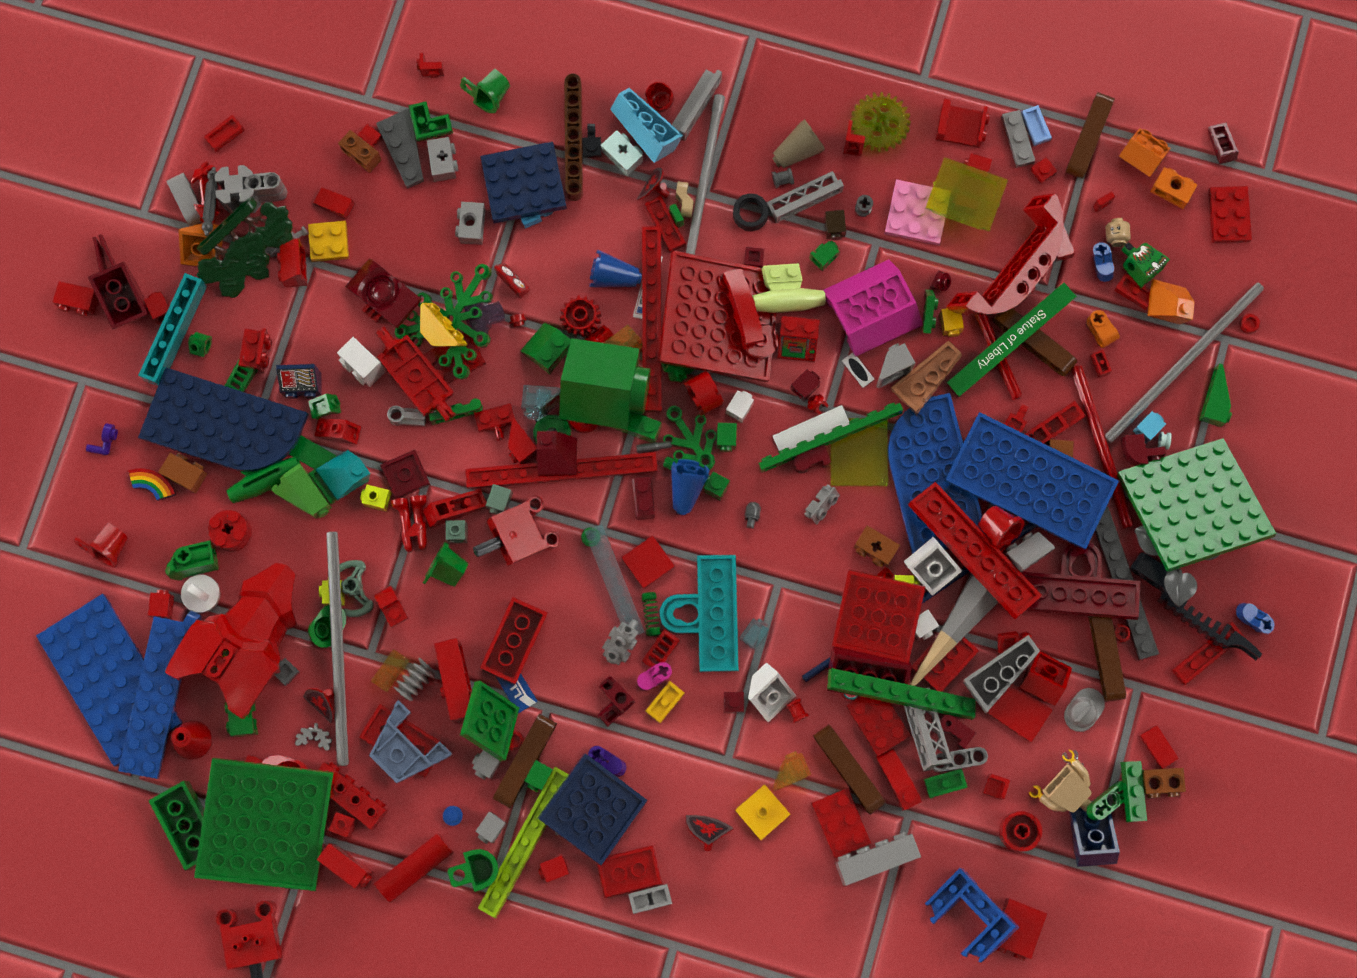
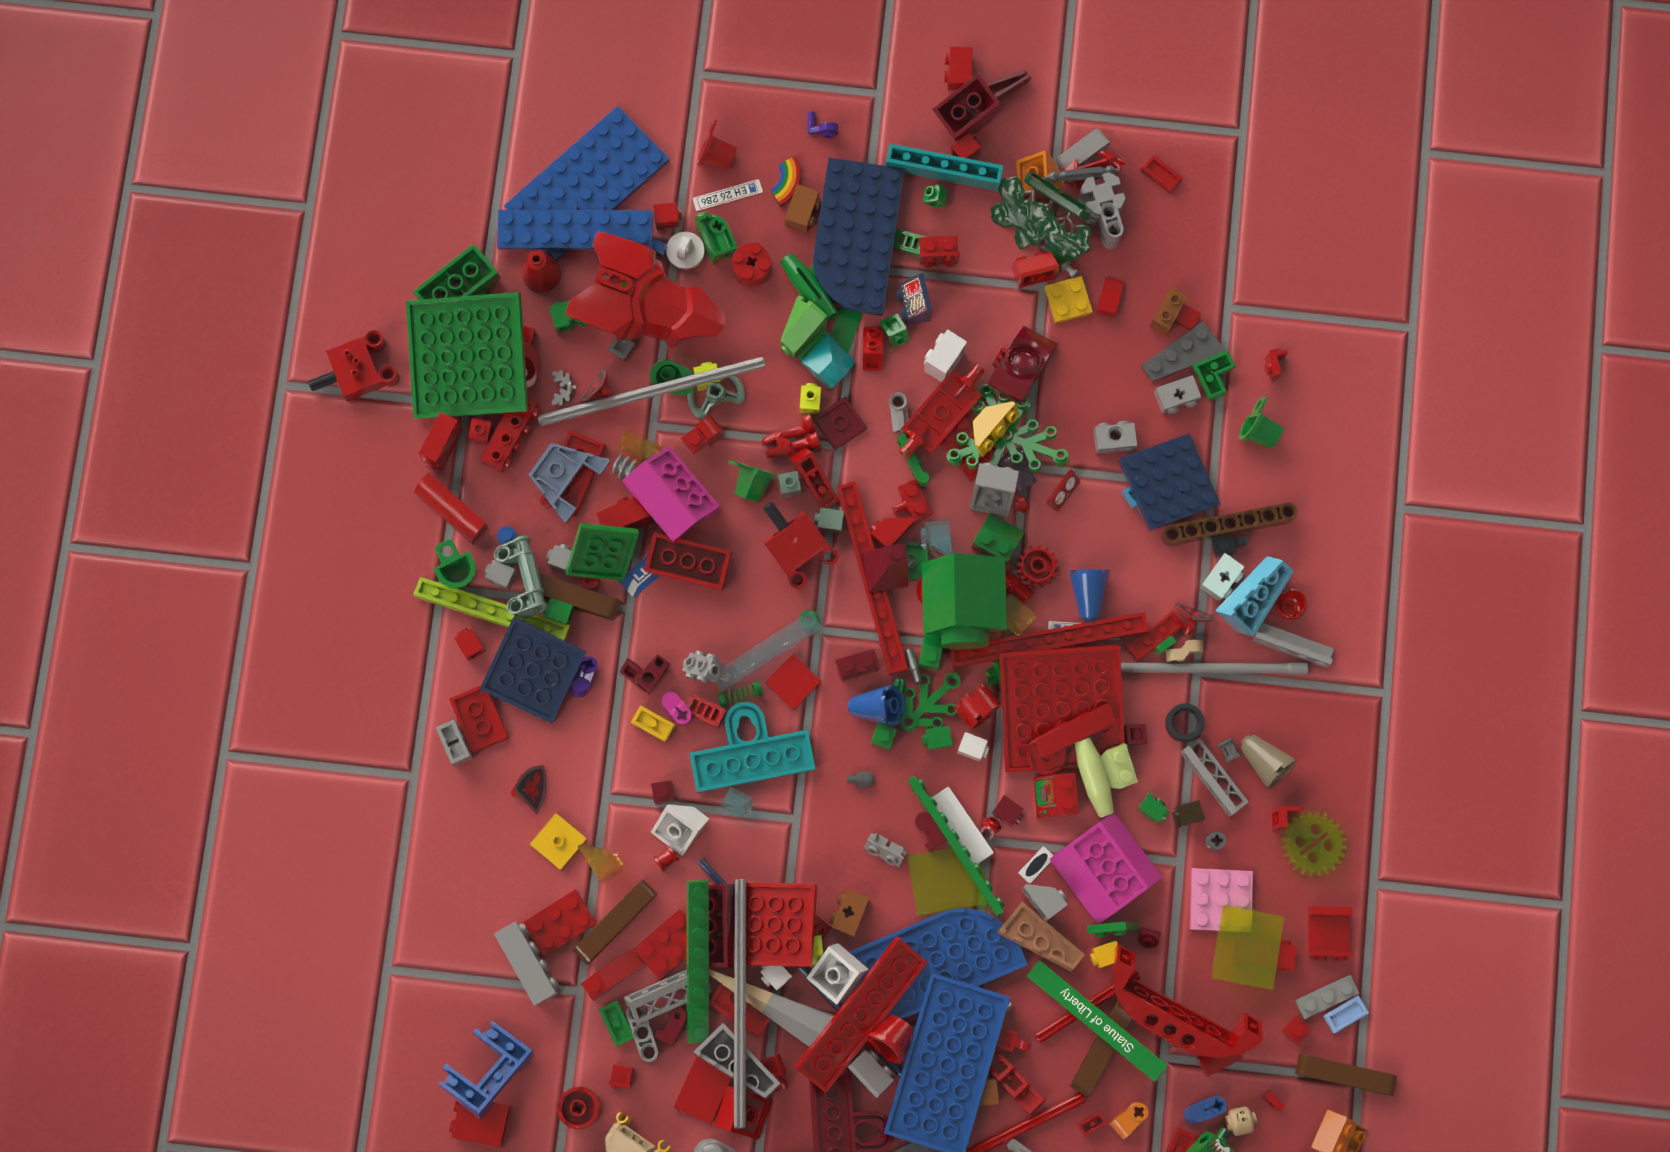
camera: 75 degrees right, 0 degrees up
none -> sand green piece [494,535,548,620]
none -> dark pink slope [622,446,722,541]
none -> white sticker [693,179,763,211]
none -> light grey axle [734,879,746,1128]
none -> light grey slope [969,463,1019,517]

